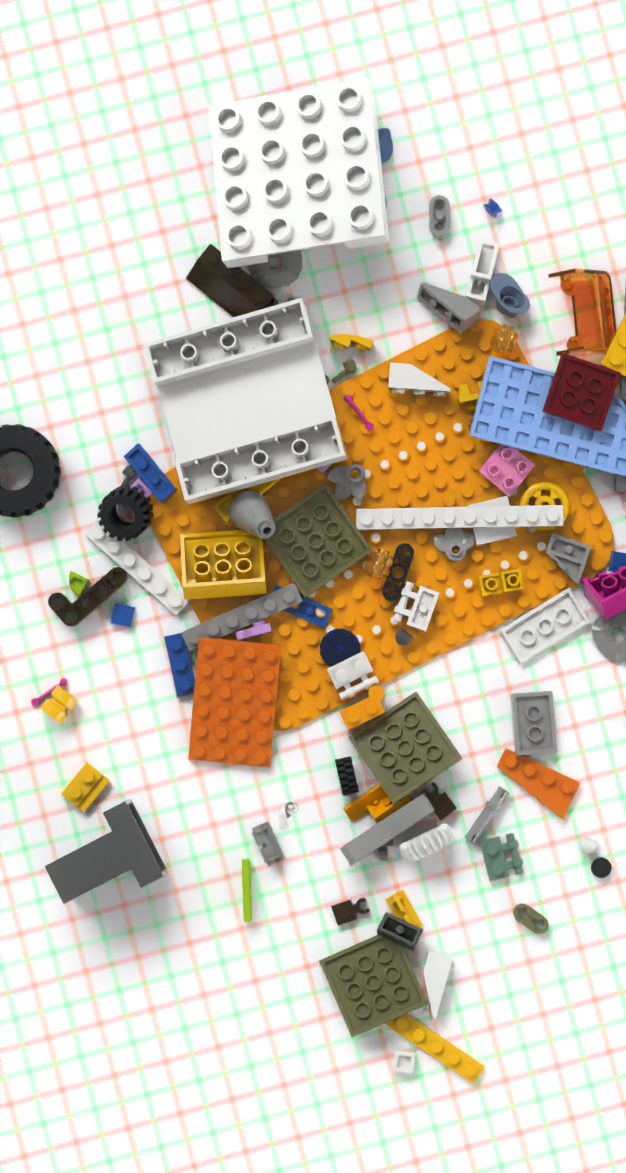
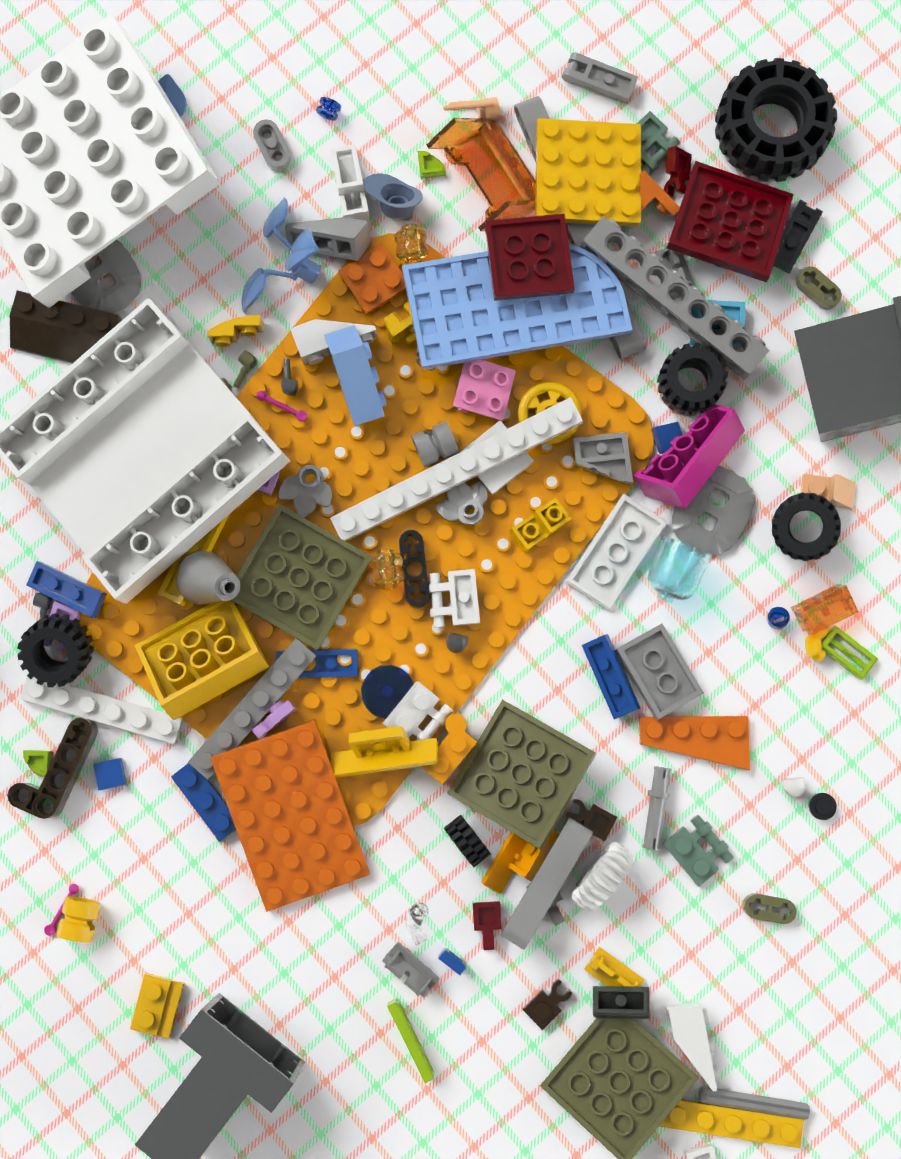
camera: 30 degrees left, 5 degrees down
none -> medium blue plant [241,197,321,315]
none -> dark grey hand [281,358,298,396]
none -> light blue wedge [324,325,387,426]
none -> yellow bracket [331,726,438,778]
none -> orange plate [338,243,406,316]
none -> light grey wheel [411,421,459,468]
none -> lime tile [417,151,446,179]
none -> blue tile [438,948,466,975]
none -> light nougat plant [443,97,501,143]
none -> dark red plate [472,901,502,950]
none -> blue plate [582,634,641,719]
none -> clear light blue cylinder [647,535,712,603]
none -> light grey axle [699,1086,810,1120]

